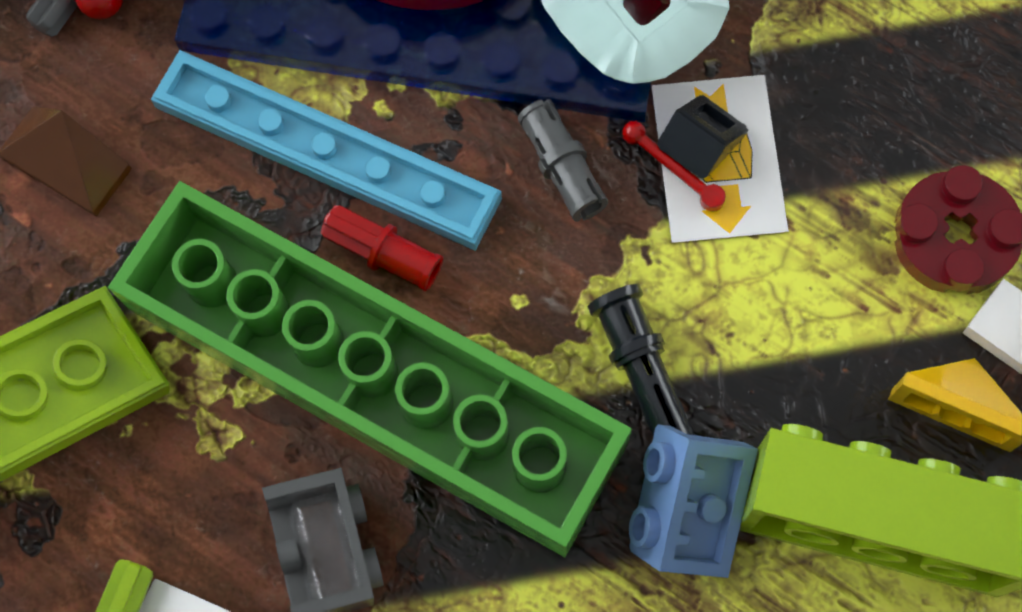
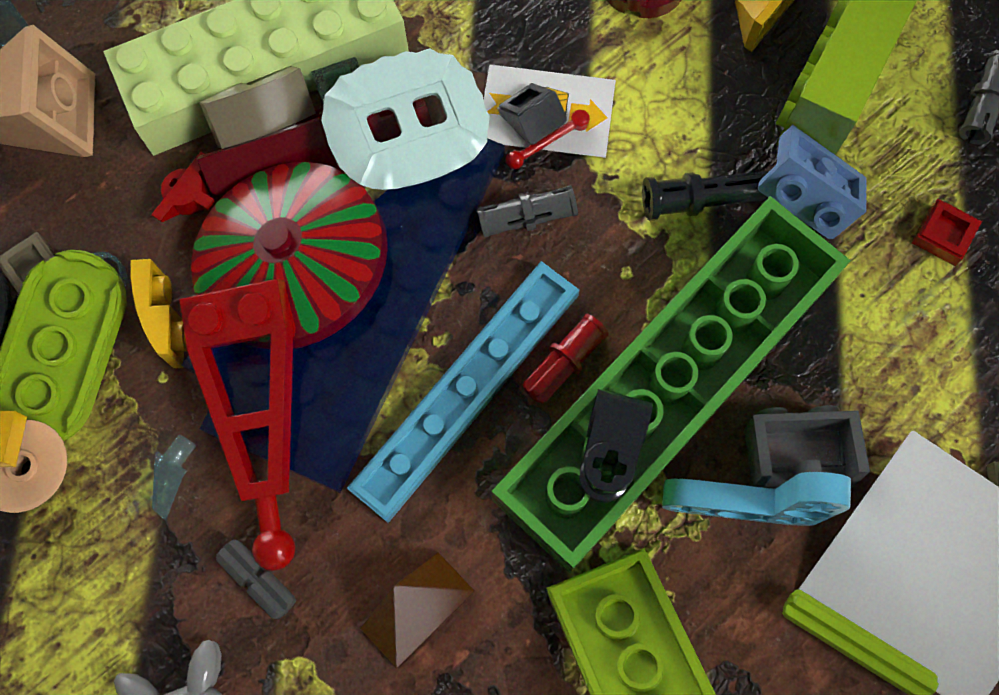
camera: 80 degrees left, 0 degrees up
none -> black piece [579,389,653,503]
none -> medium azure beam [662,472,851,526]

